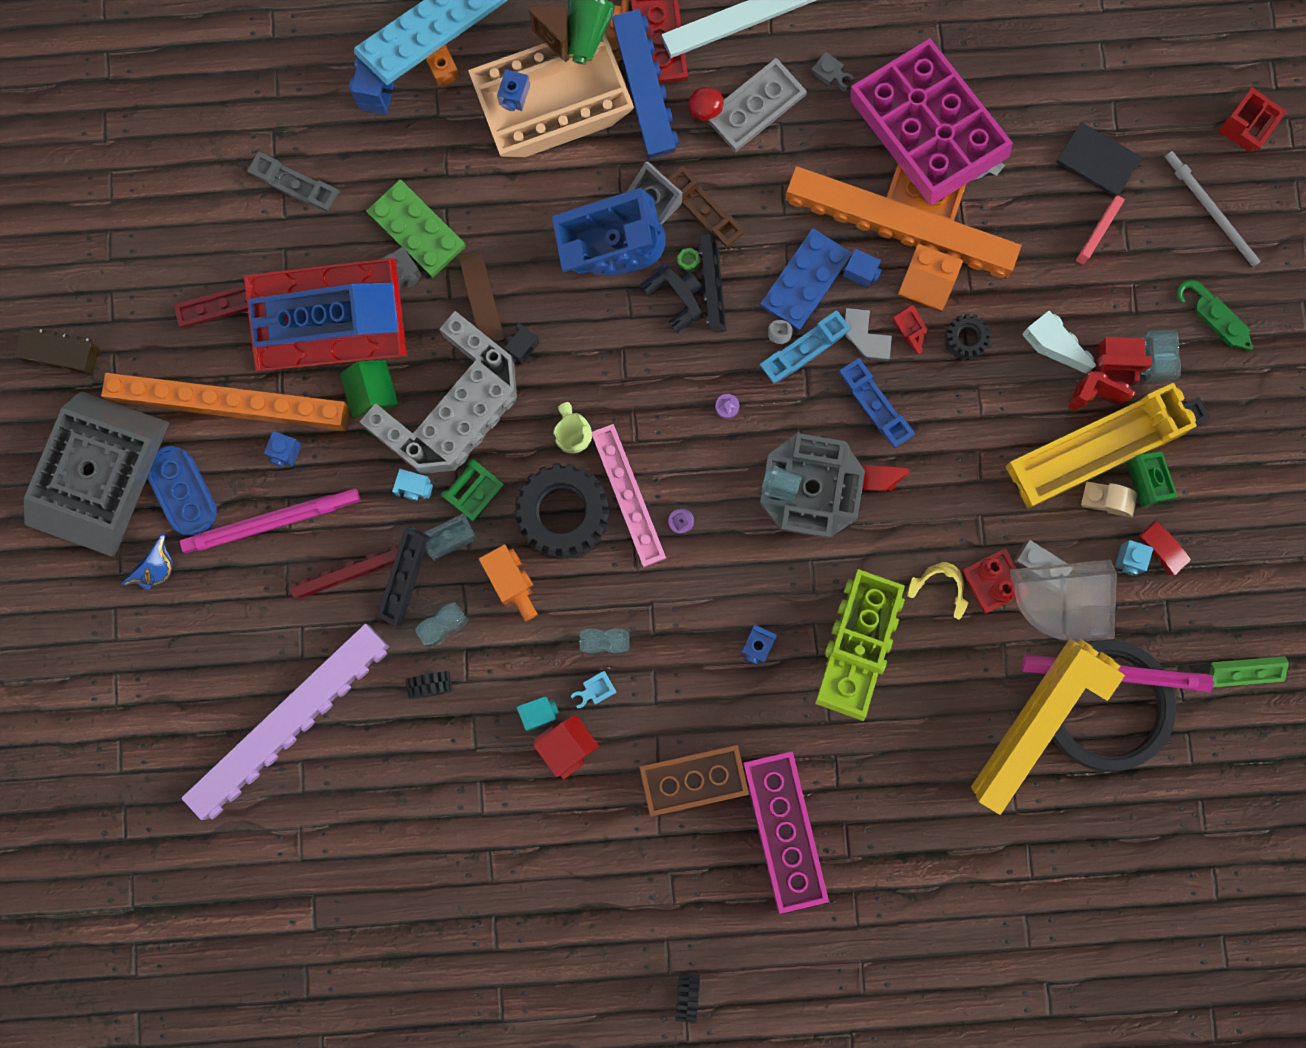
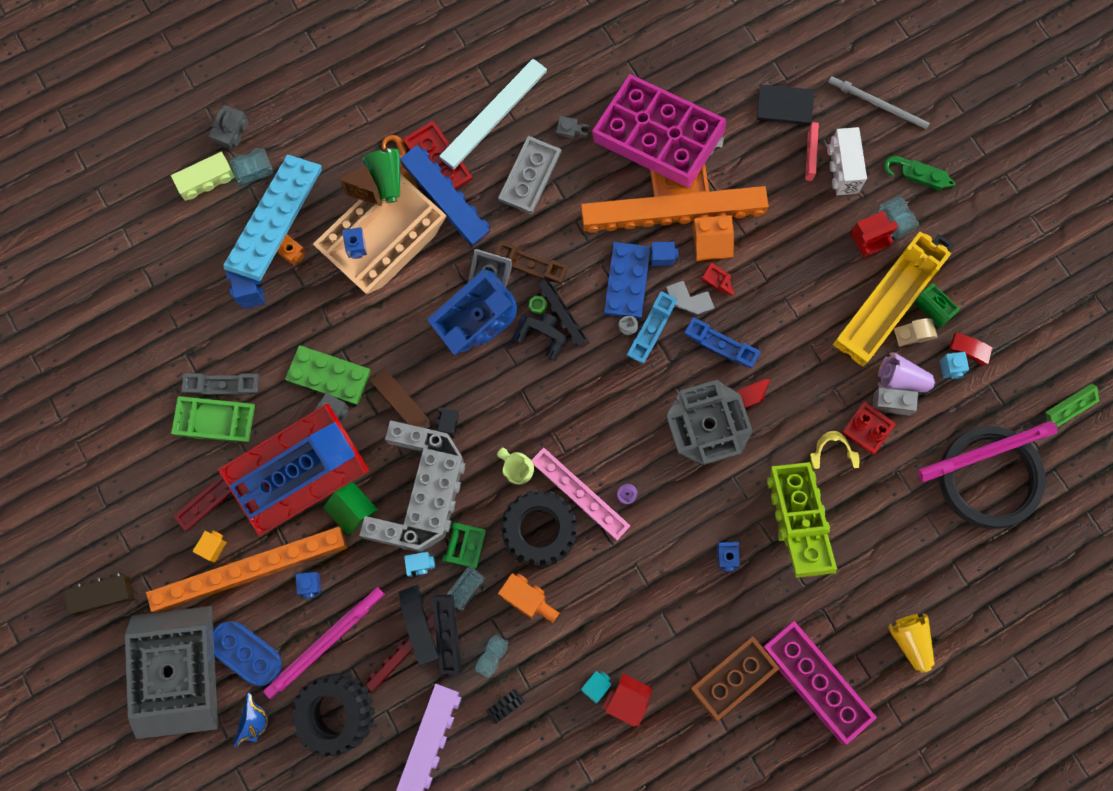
camera: 30 degrees left, 5 degrees down
medium azure plate [571,671,617,708] -> none
clear light blue brick [580,628,630,655] -> none
red hair [688,87,724,122] -> none
medium lavender tile [715,394,740,419] -> none
clear light blue brick [761,466,803,503] -> none
black tyre [944,314,991,360] -> none
yellow brick [971,638,1125,815] -> none
clear brick [1010,560,1117,642] -> none
light aqua slope [1022,311,1097,374] -> none
red bracket [1067,371,1136,412] -> none
red plate [1218,87,1287,152] -> none
none -> bright green slope [171,396,255,443]
none -> light orange brick [193,530,227,563]
none -> black tyre [291,673,375,757]
none -> black slope [399,584,440,666]
none -> white brick [827,127,867,195]
none -> lavender cone [878,352,935,392]
none -> yellow cone [888,613,935,673]

